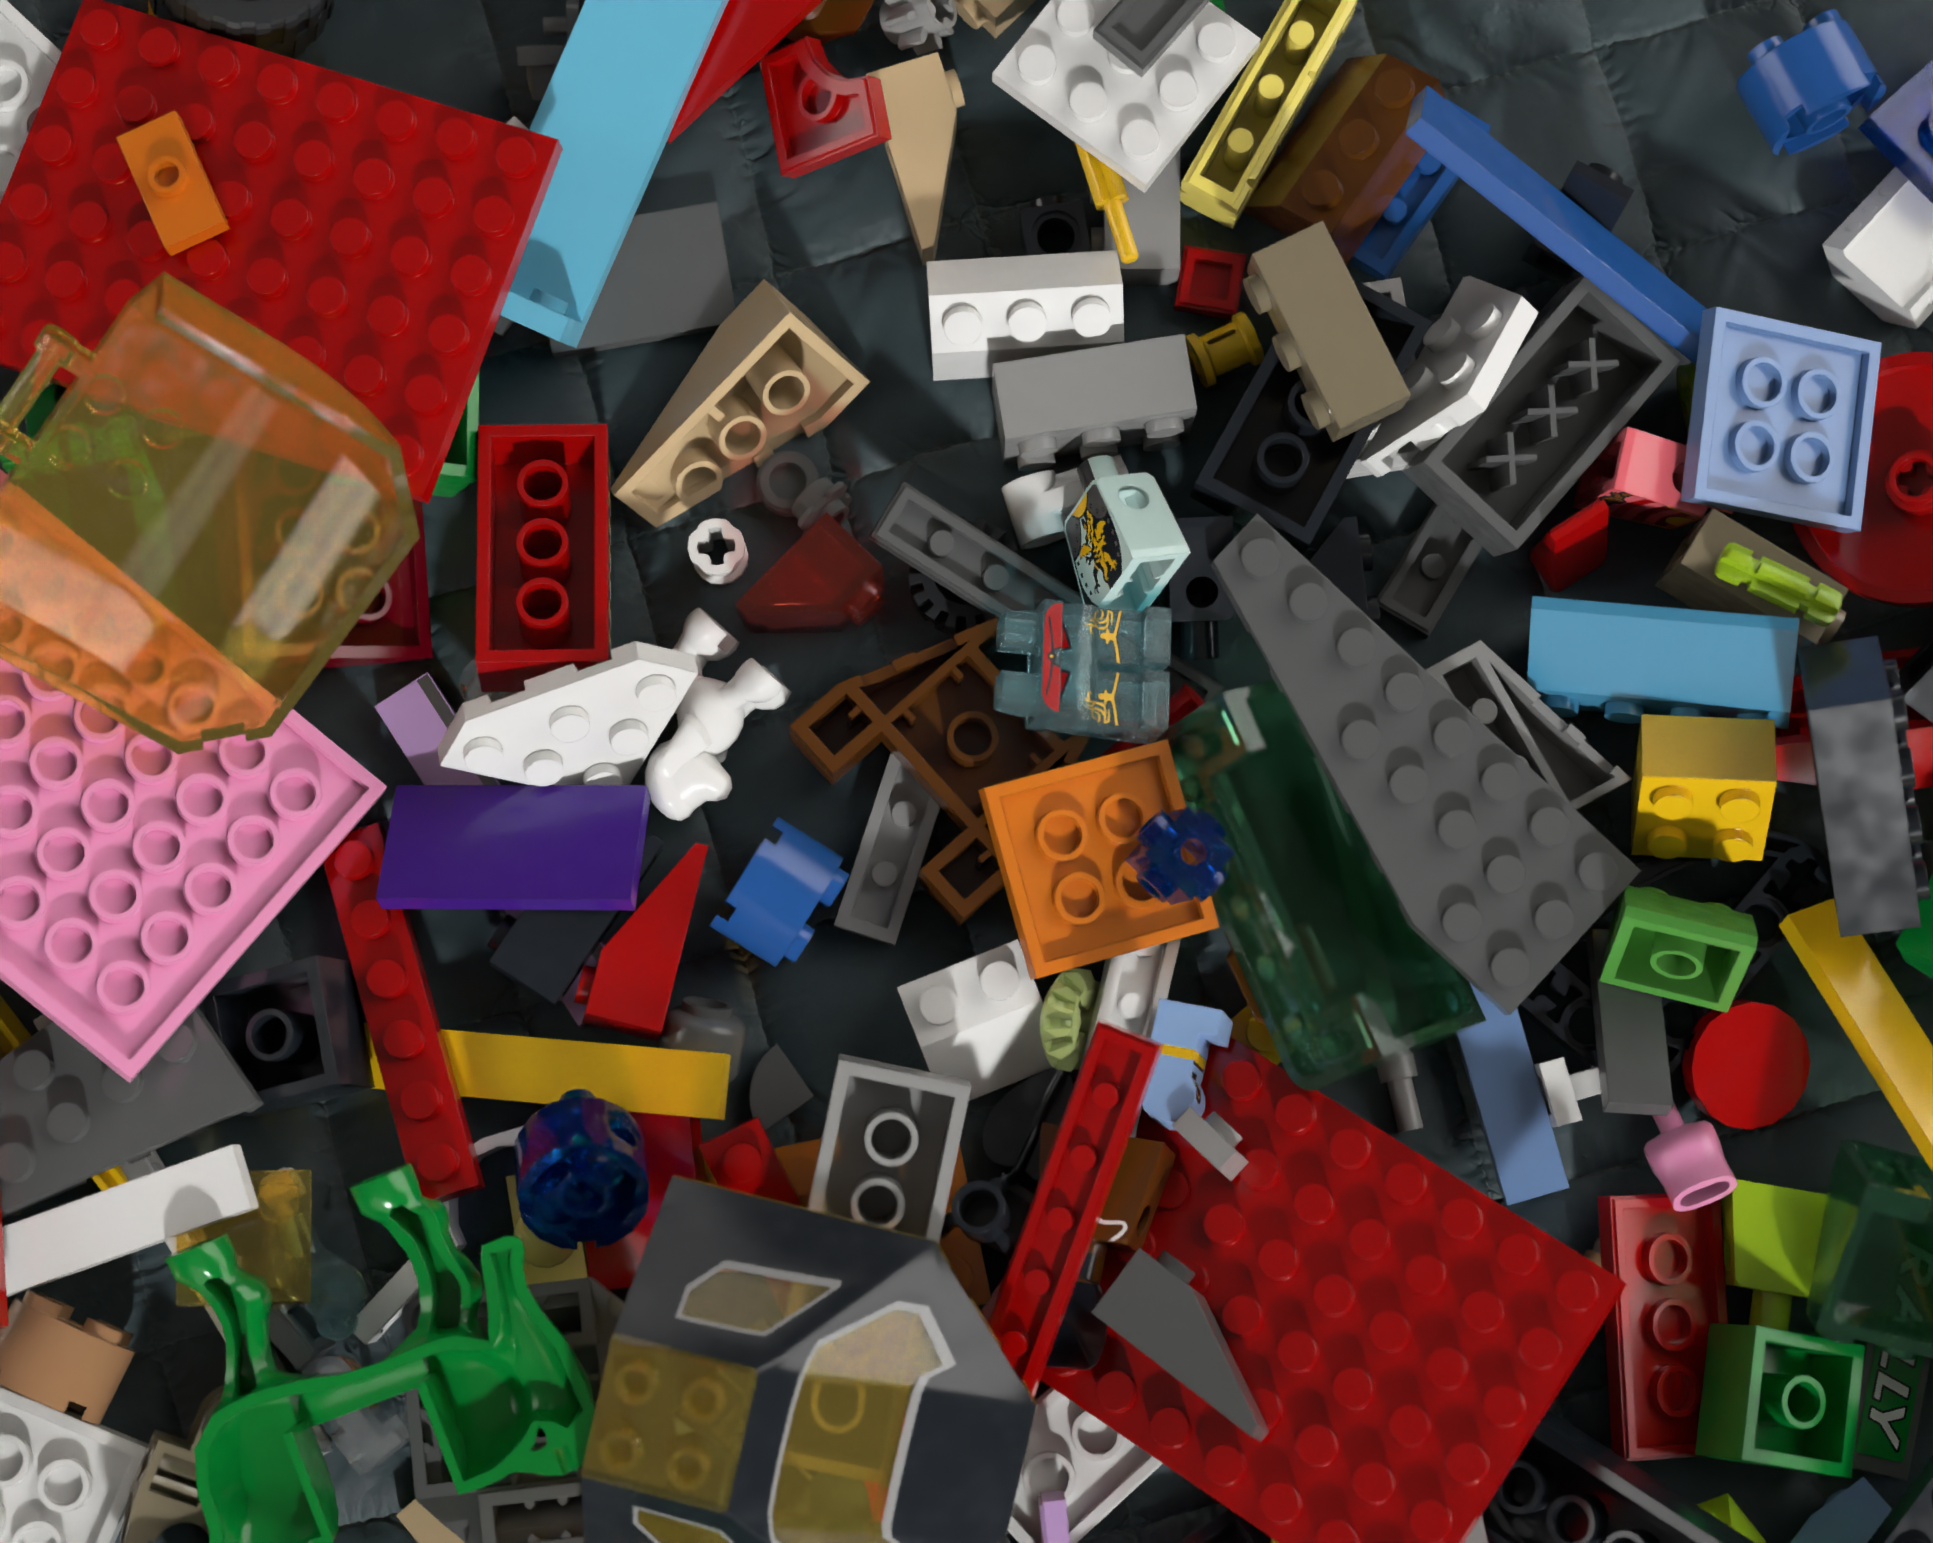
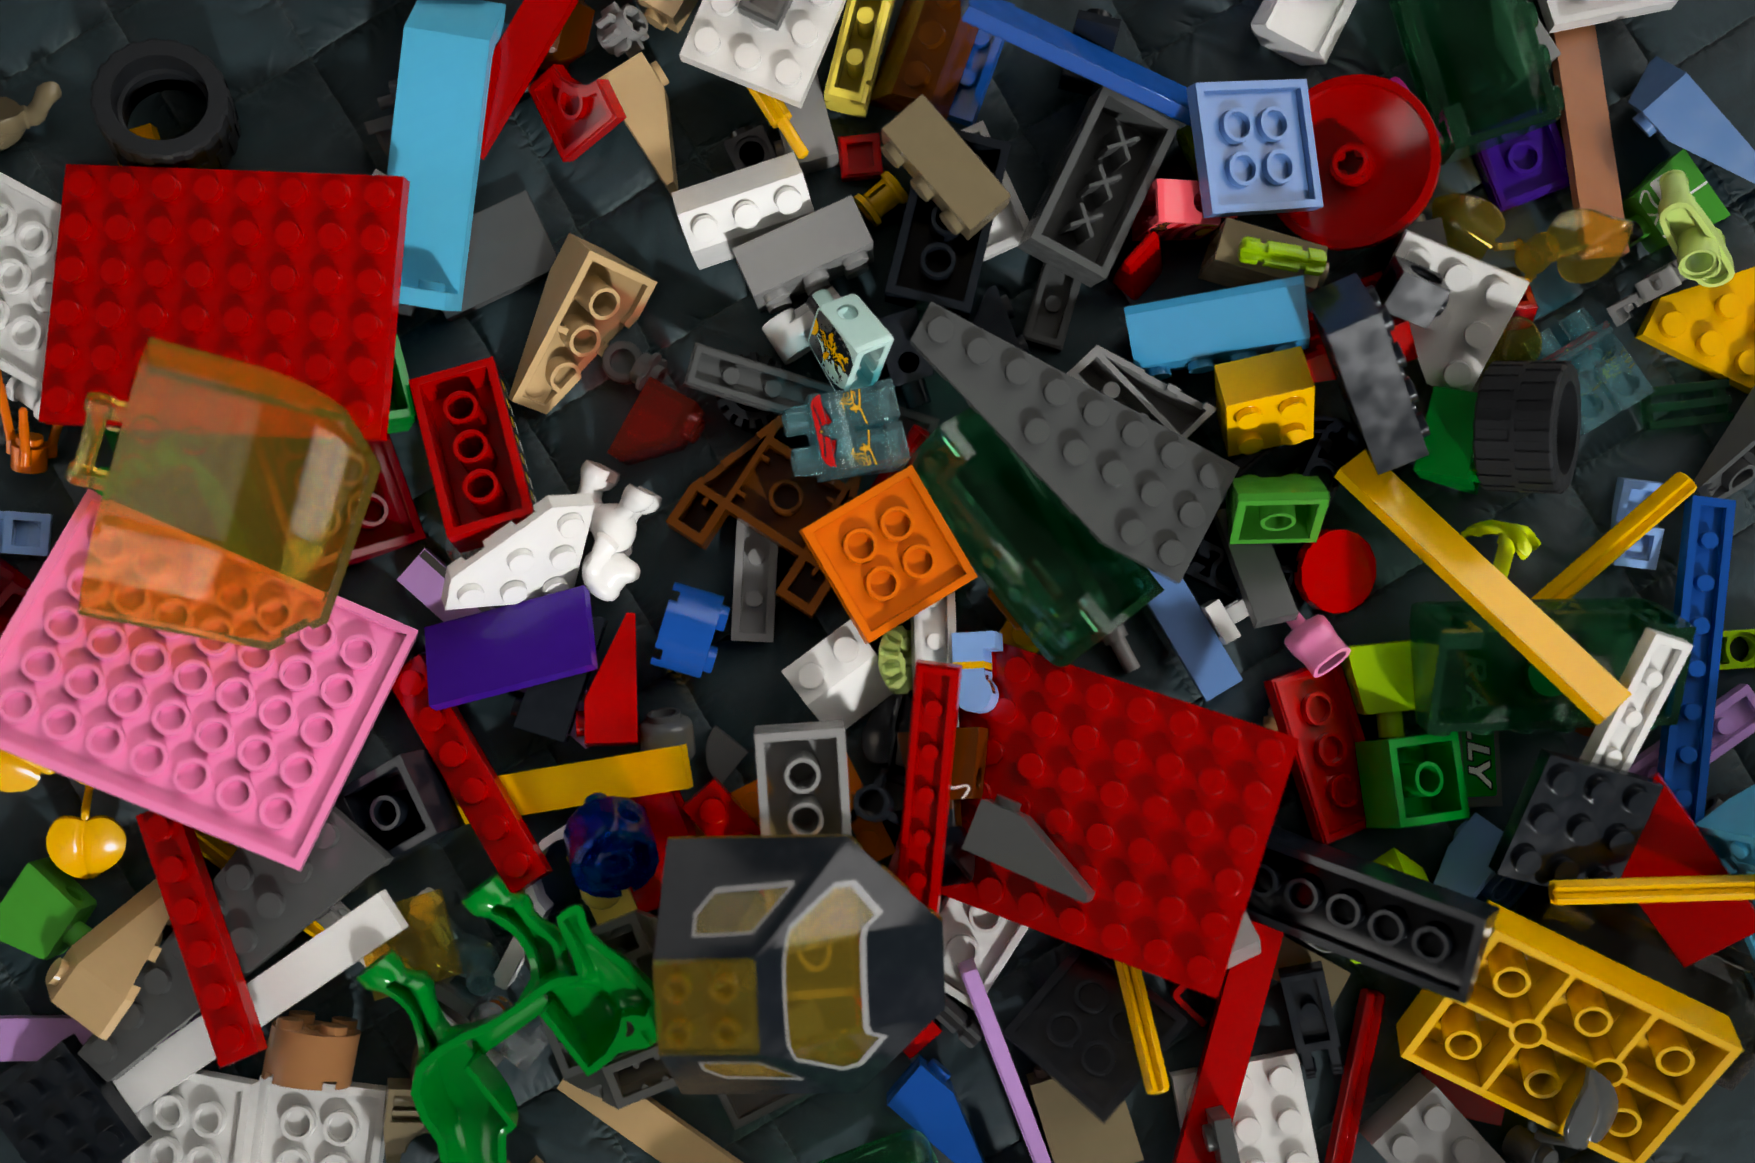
camera: 15 degrees left, 5 degrees up
orange plate [116,110,230,256] -> none
white bush [687,518,749,585] -> none
clear blue brick [1125,806,1235,905] -> none
light grey plate [1172,1106,1248,1181] -> none
white wing [1360,276,1539,477] -> none

